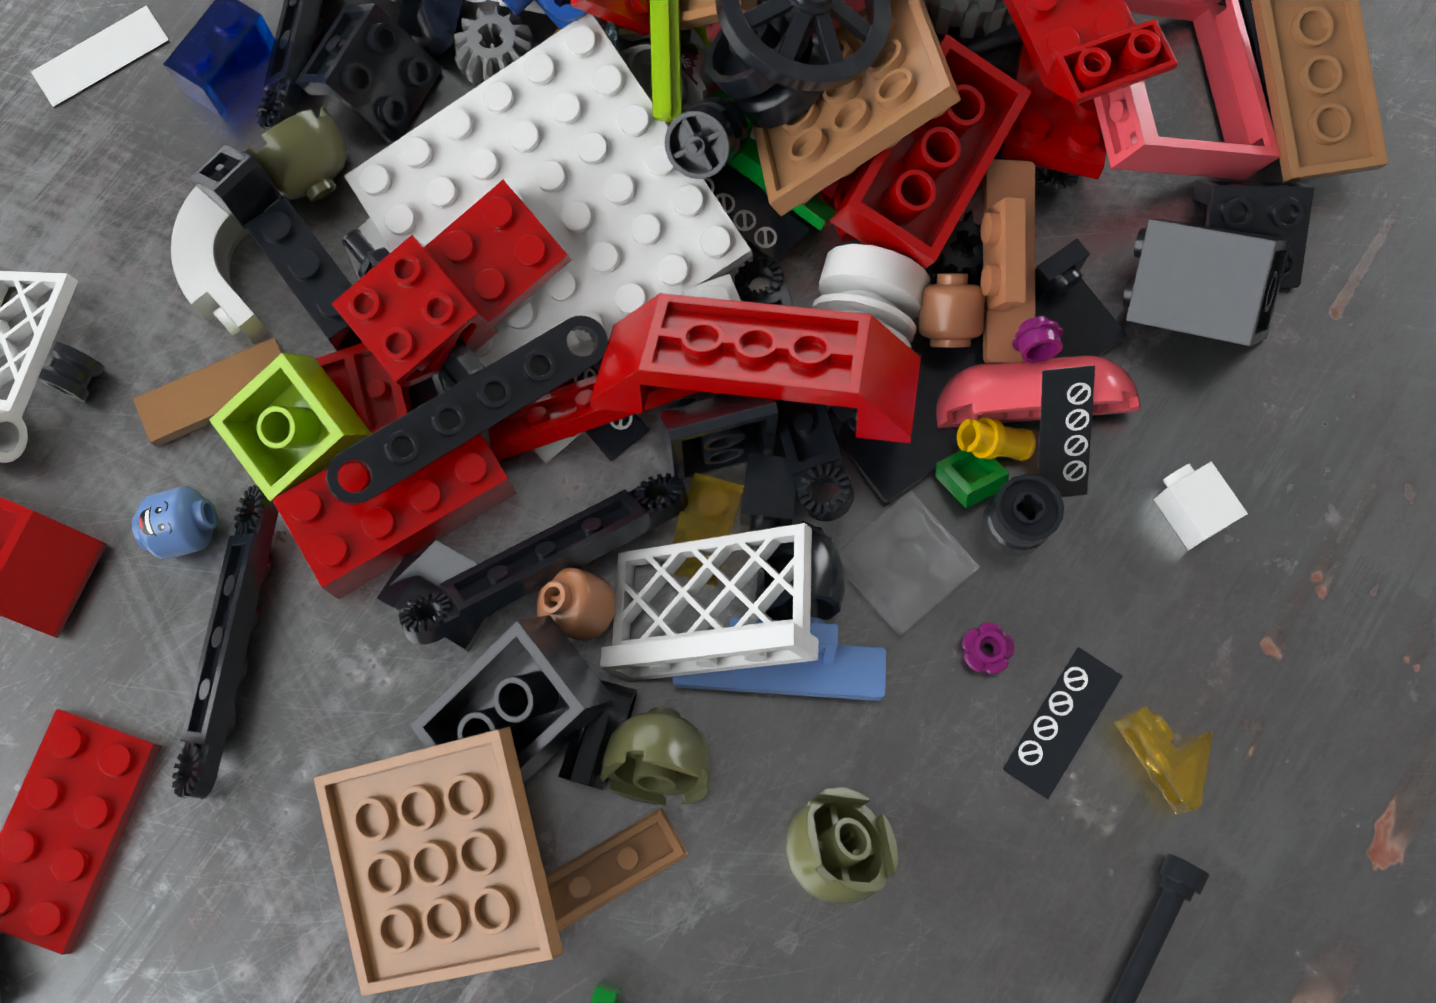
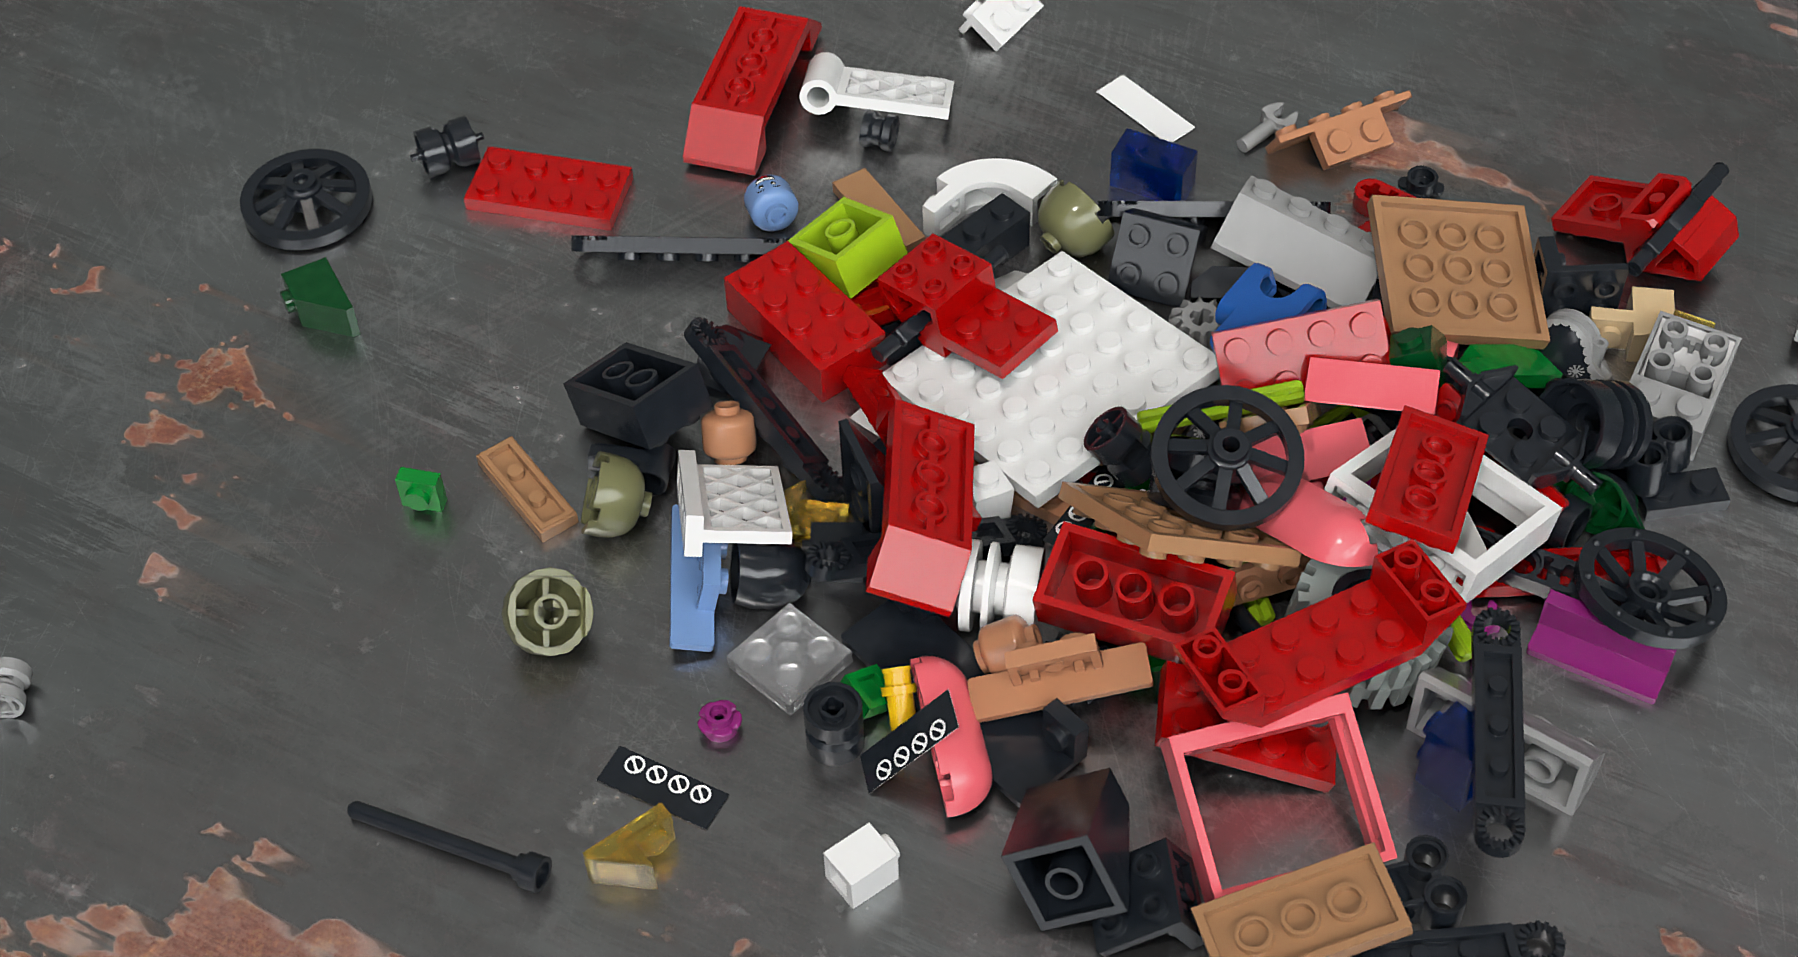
camera: 85 degrees right, 25 degrees down
black slope [189,145,281,229] -> none
plate [313,727,563,996] -> none
black plate [326,315,608,505] -> none
magenta plate [1012,317,1063,363] -> none

